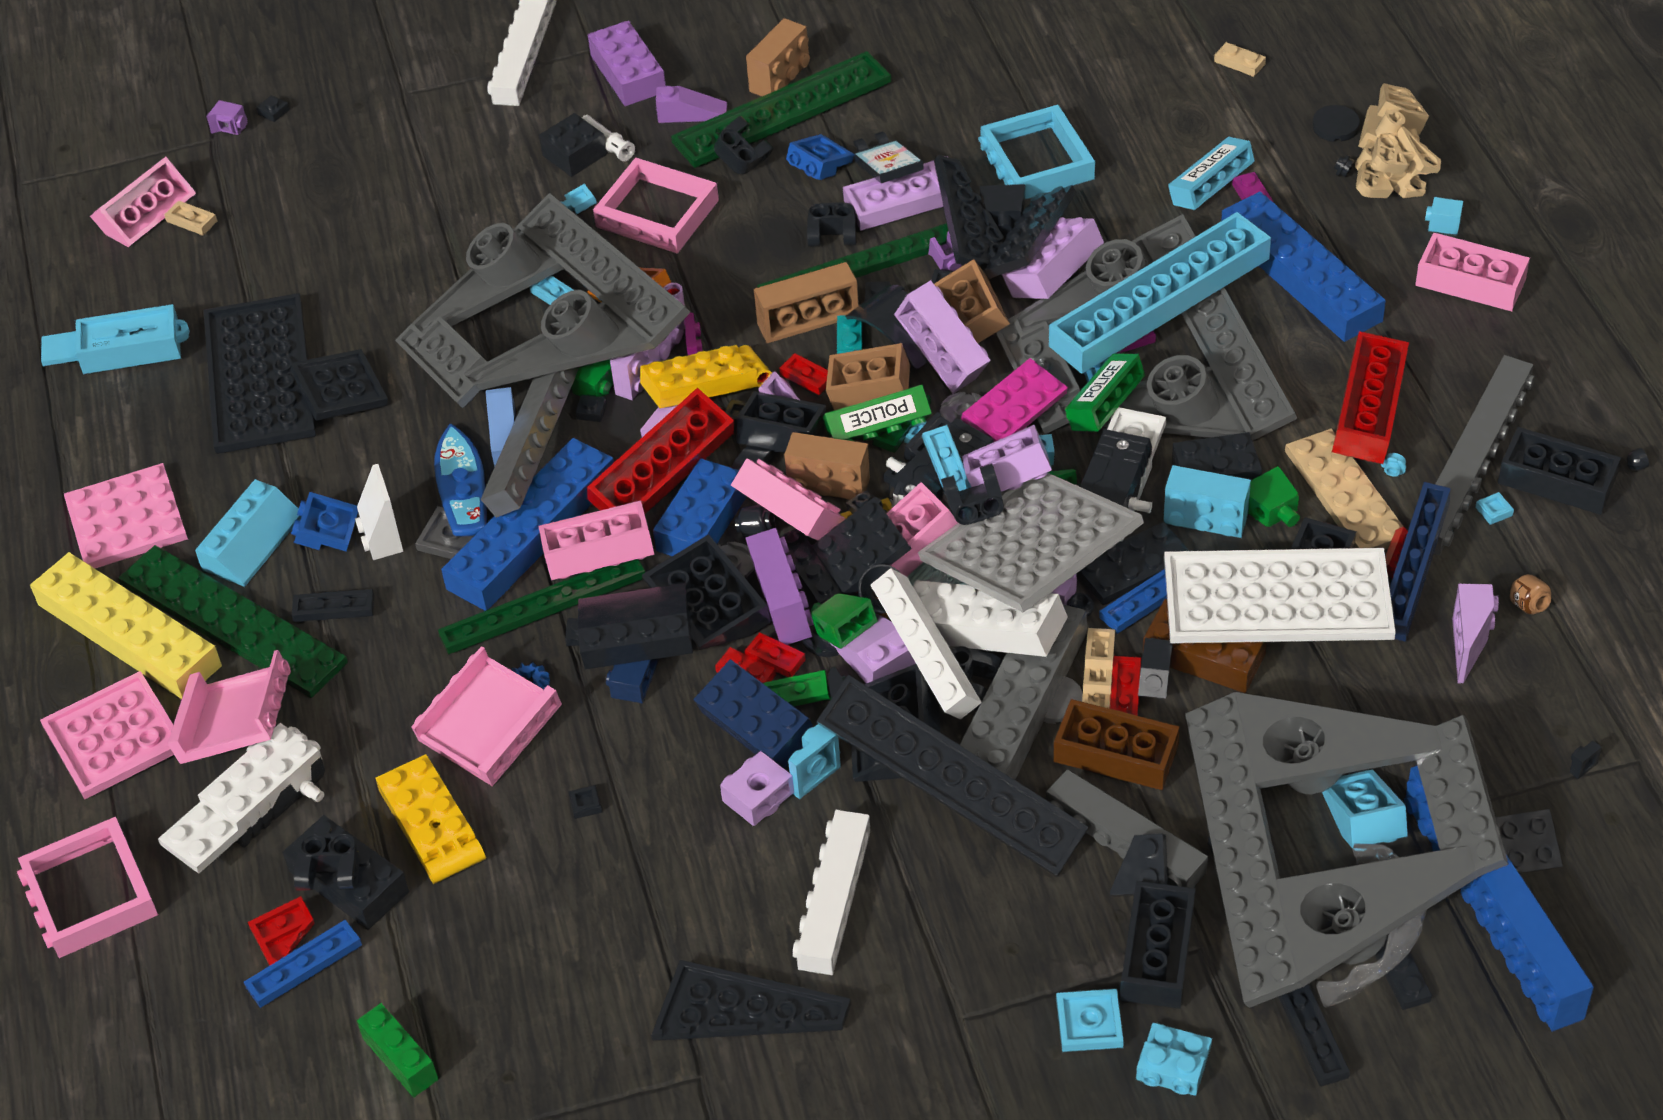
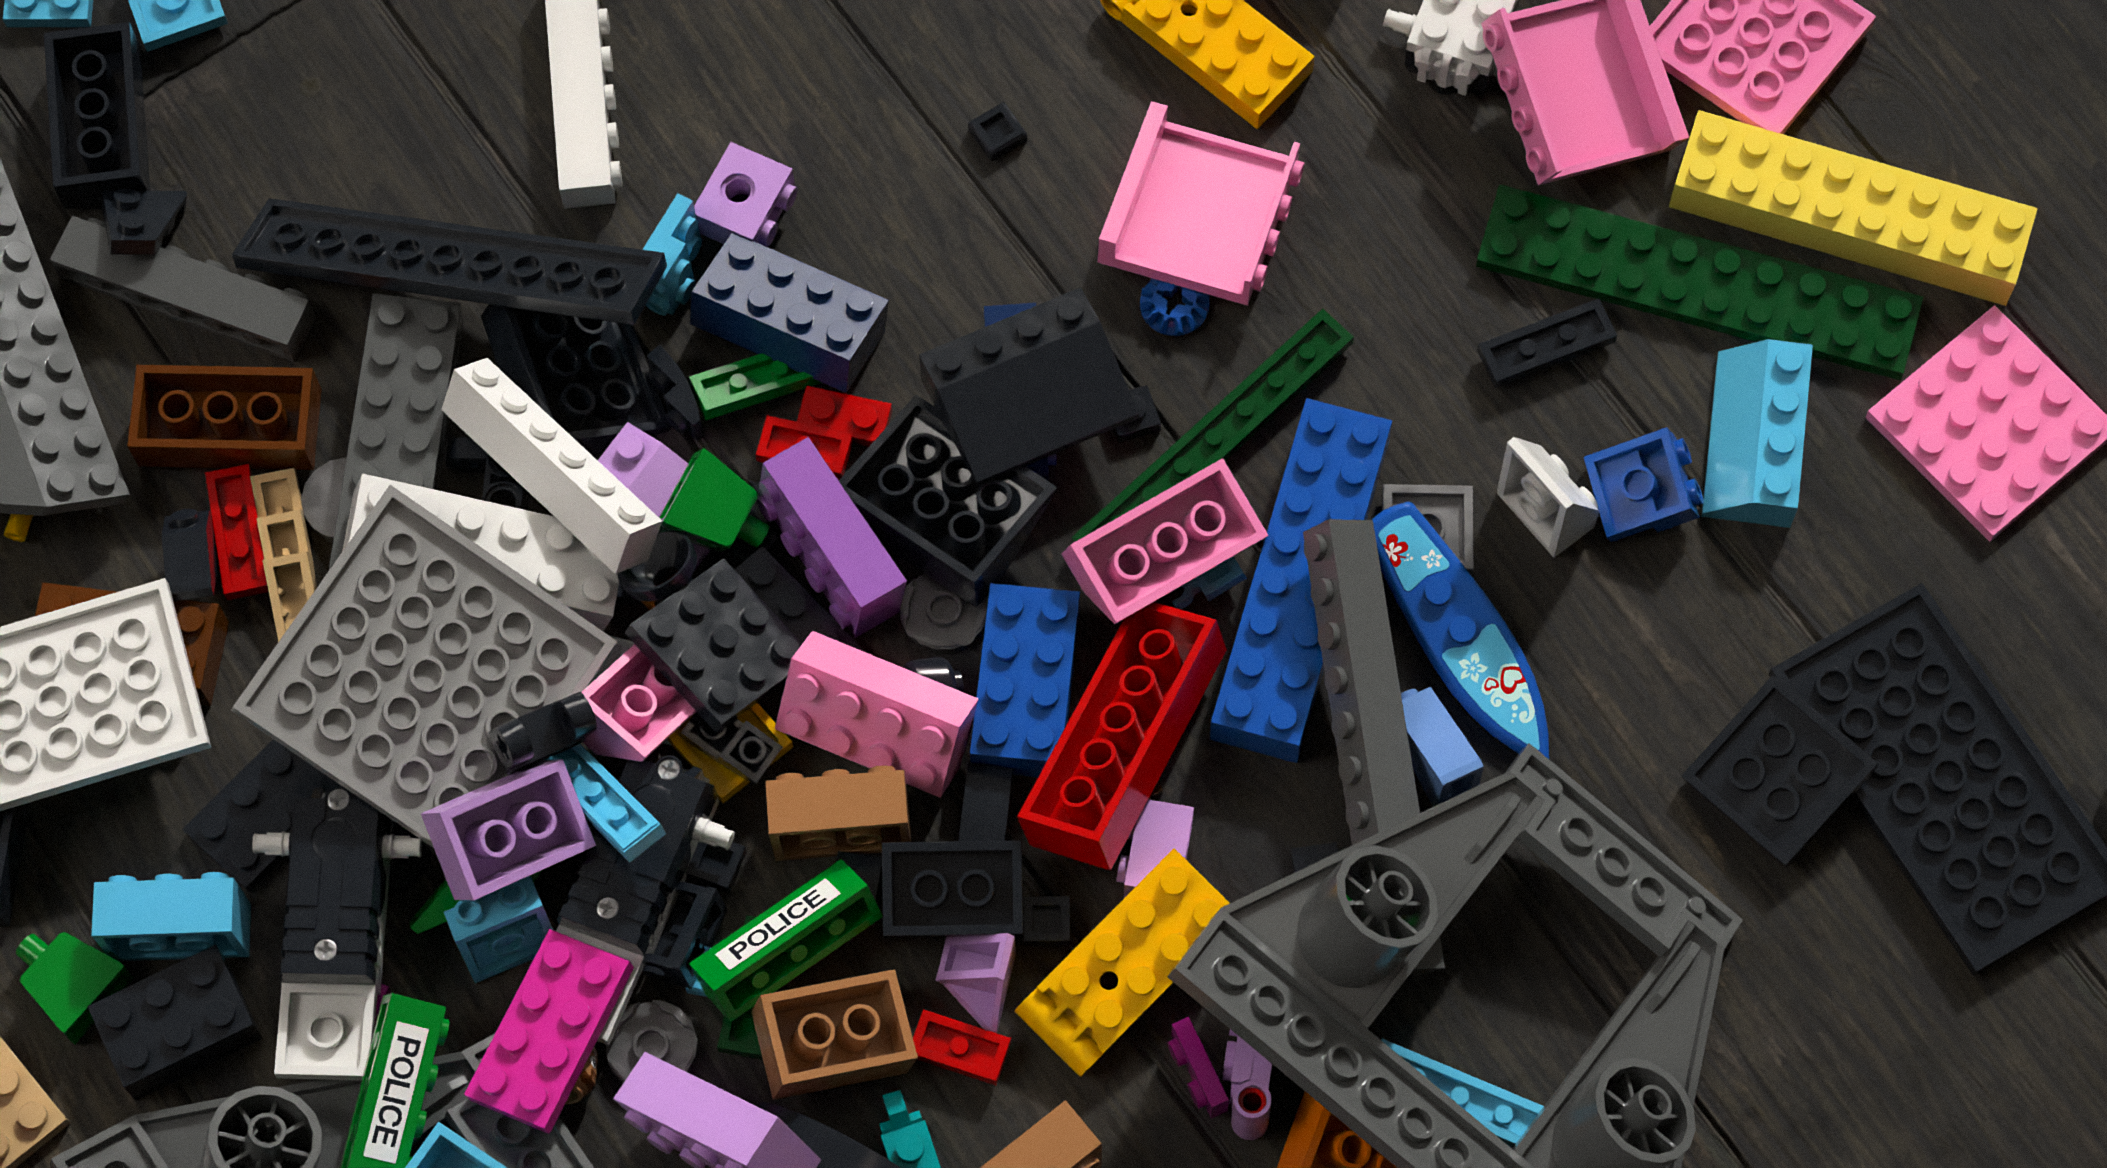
camera: 160 degrees right, 20 degrees up
blue plate [1099,569,1167,634] -> none

